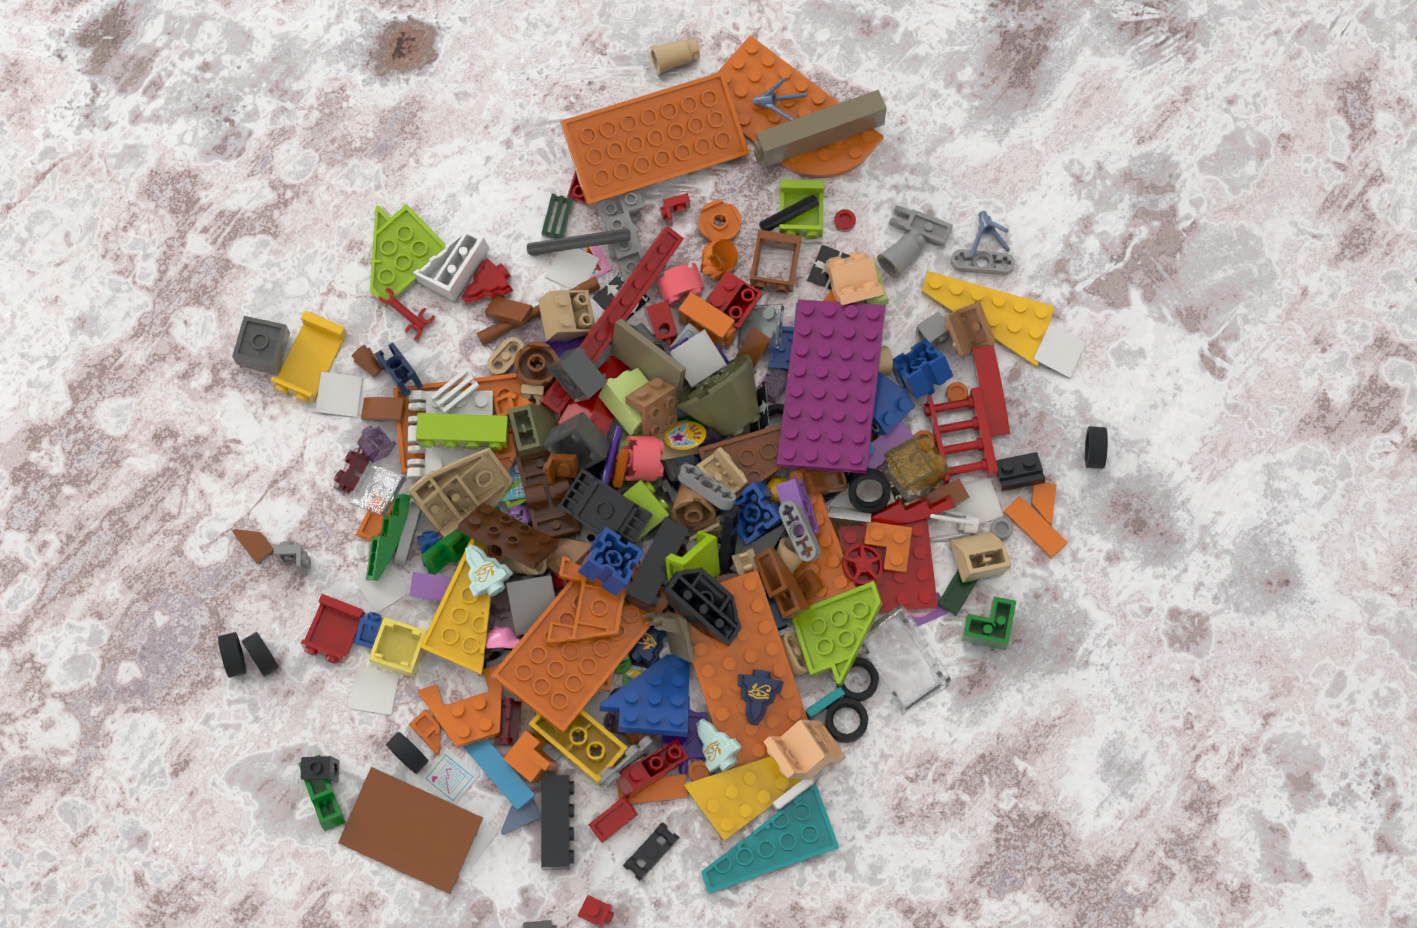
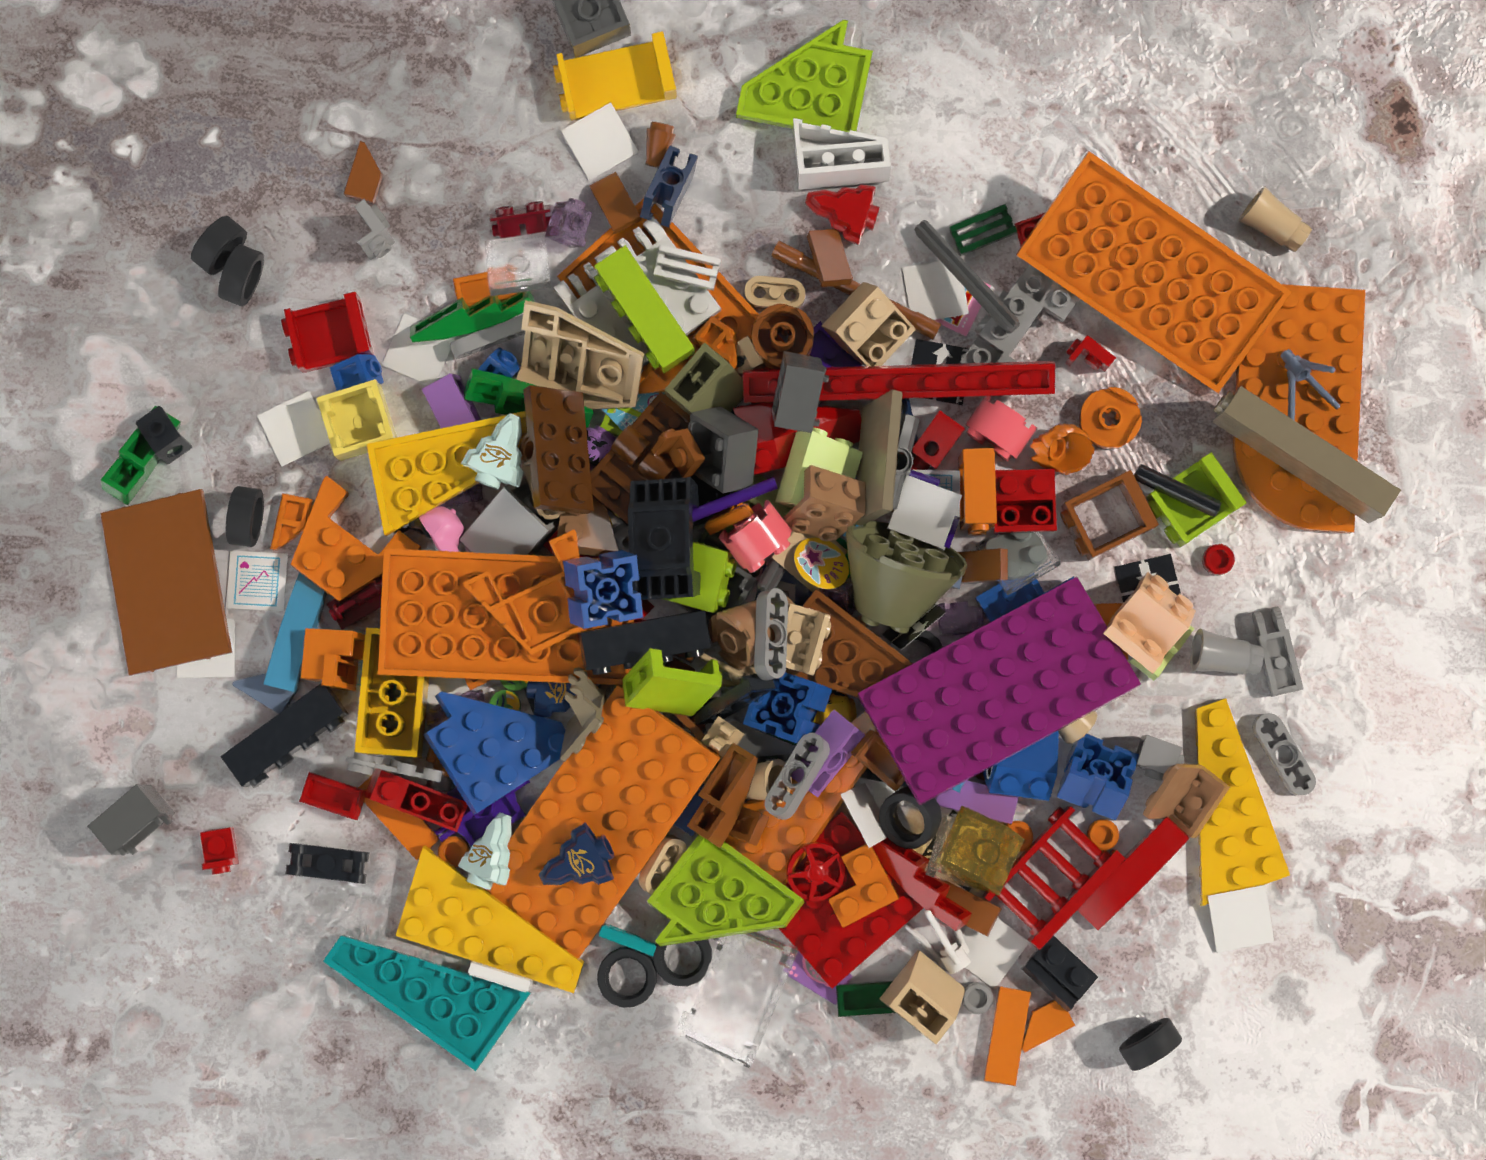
camera: 55 degrees right, 10 degrees up
red bar [378,287,435,341] -> none
black wedge [663,568,742,646] -> none
light nougat bracket [763,720,846,780] -> none
green brick [961,596,1016,650] -> none
sand blue plant [969,211,1010,258] -> none

